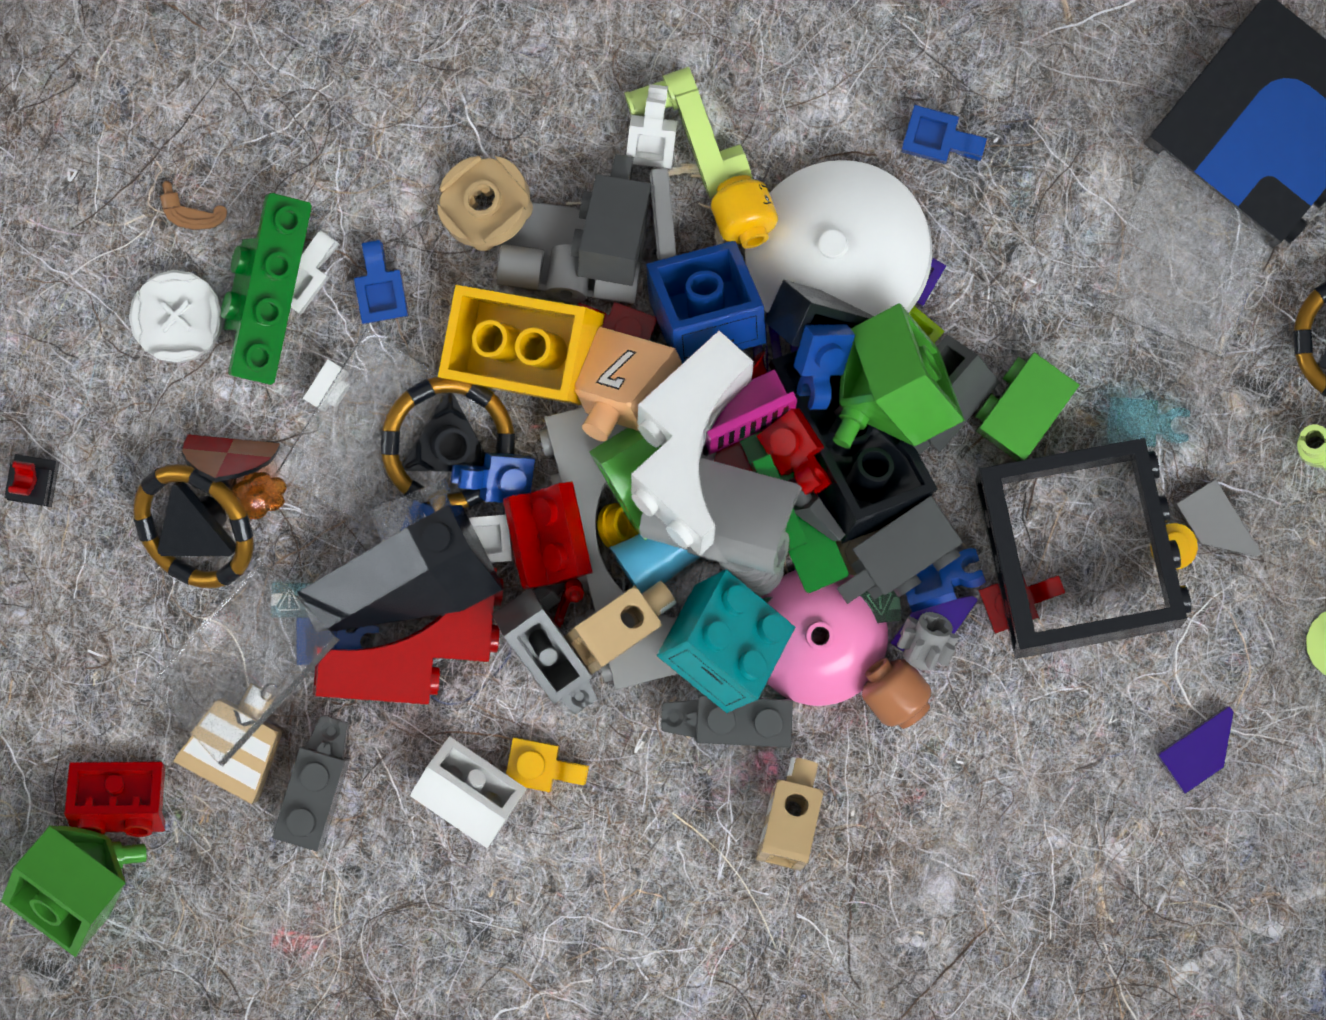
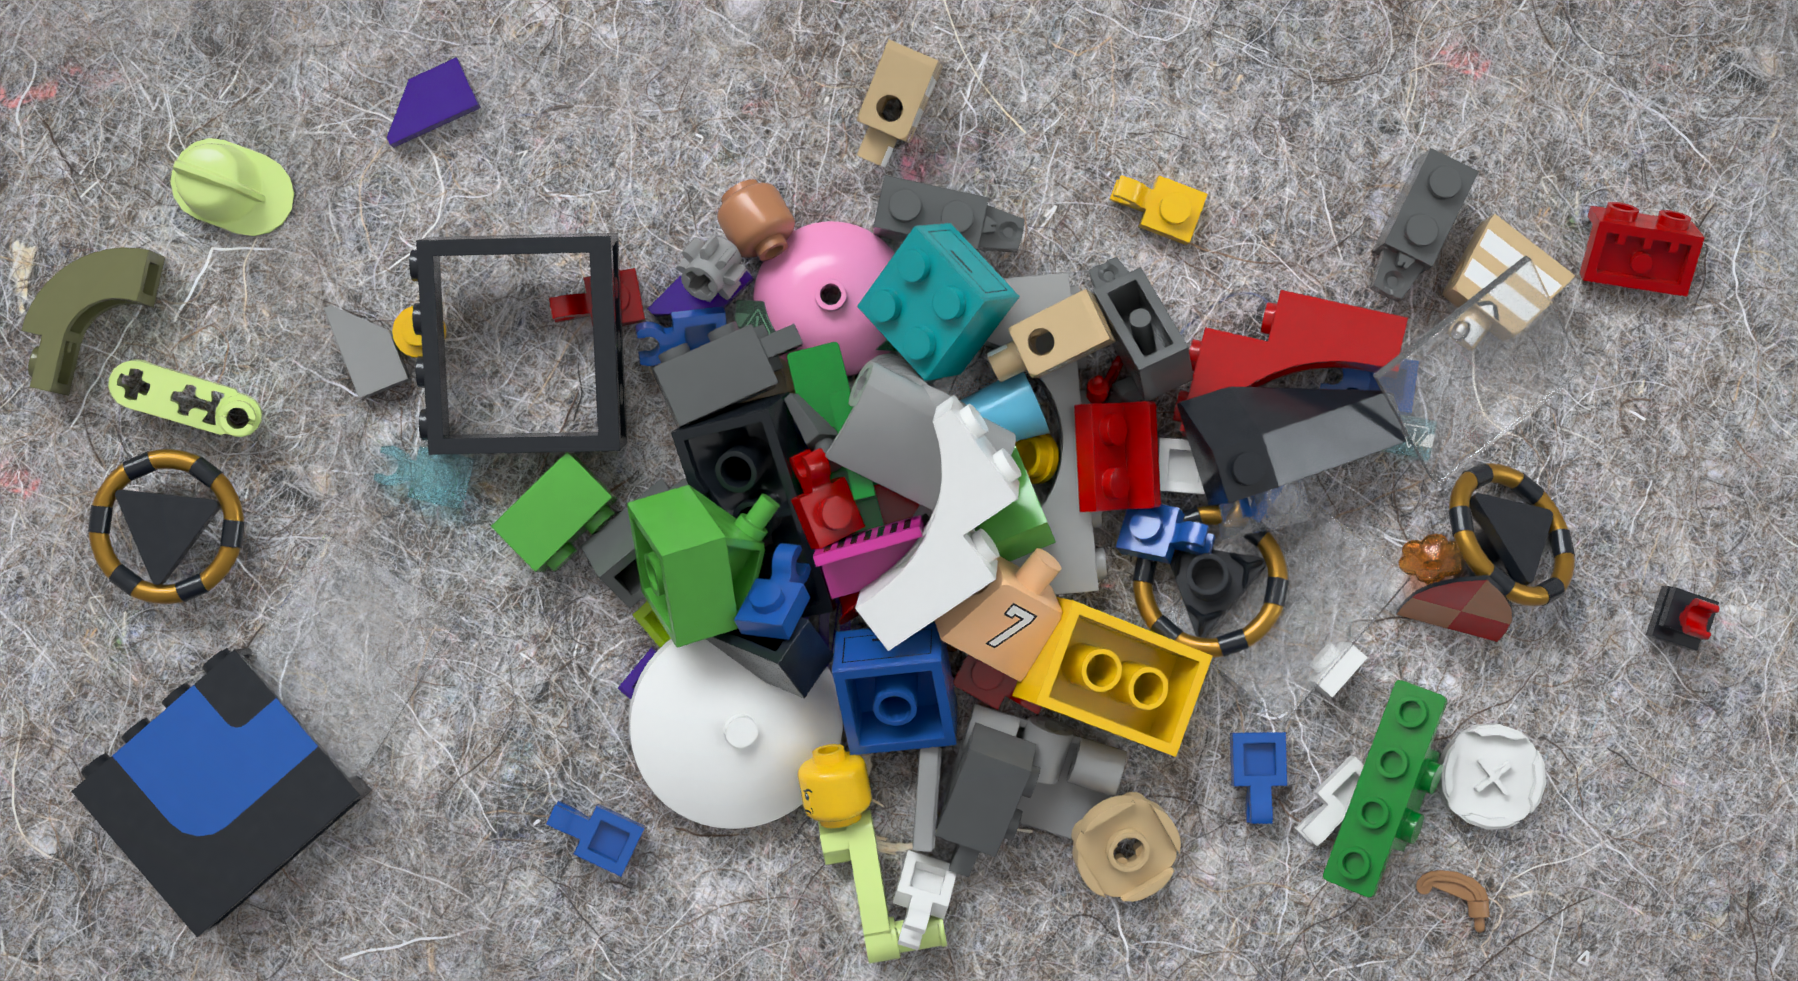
camera: 175 degrees left, 0 degrees up
bright green piece [1,826,147,958] -> none
white brick [410,736,527,848] -> none

